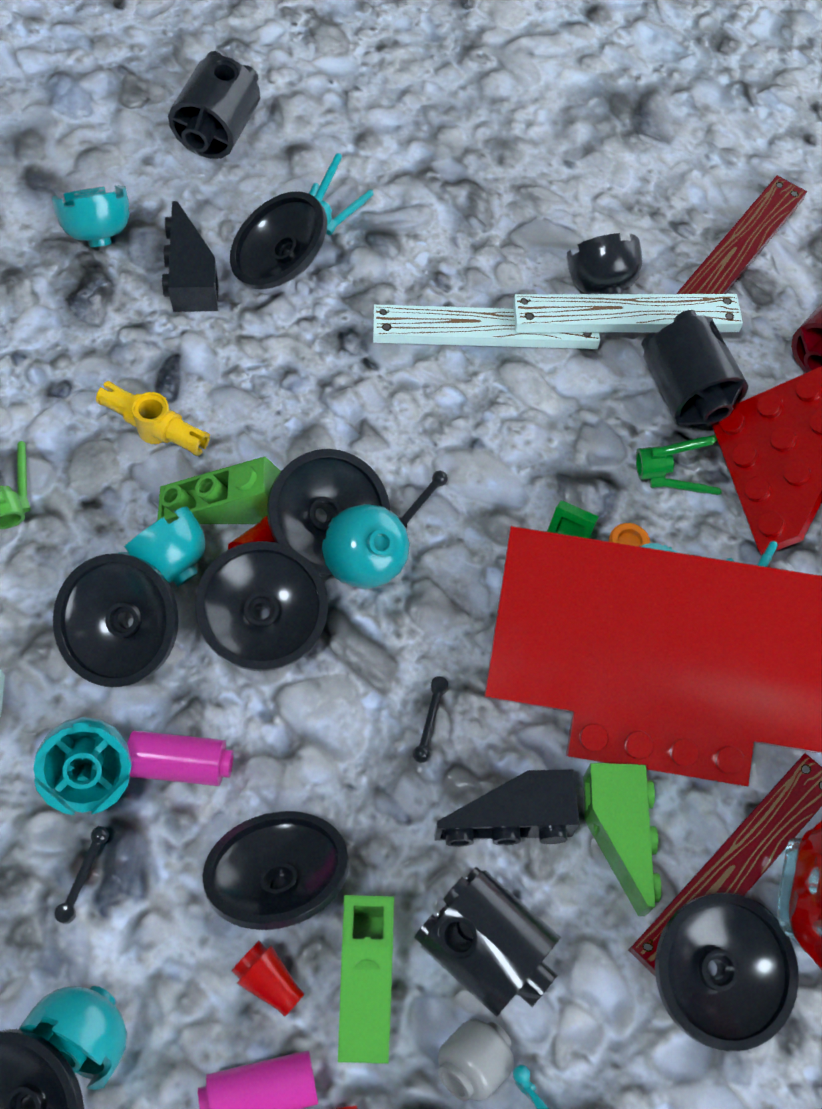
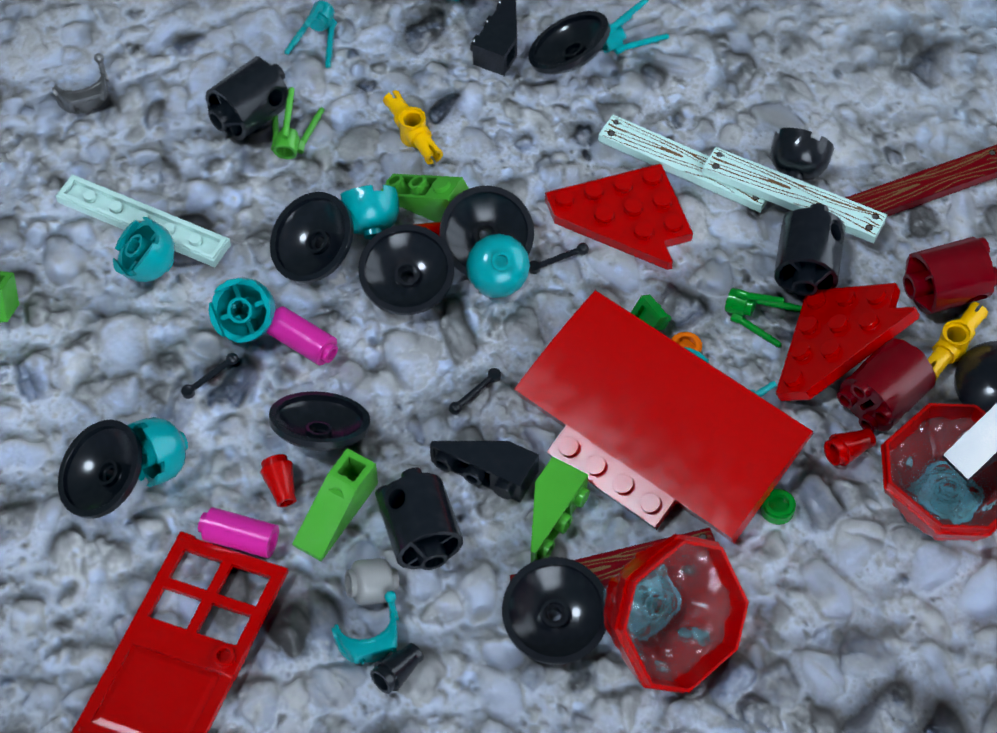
camera: 35 degrees right, 5 degrees down
none -> red wing [545,163,693,270]

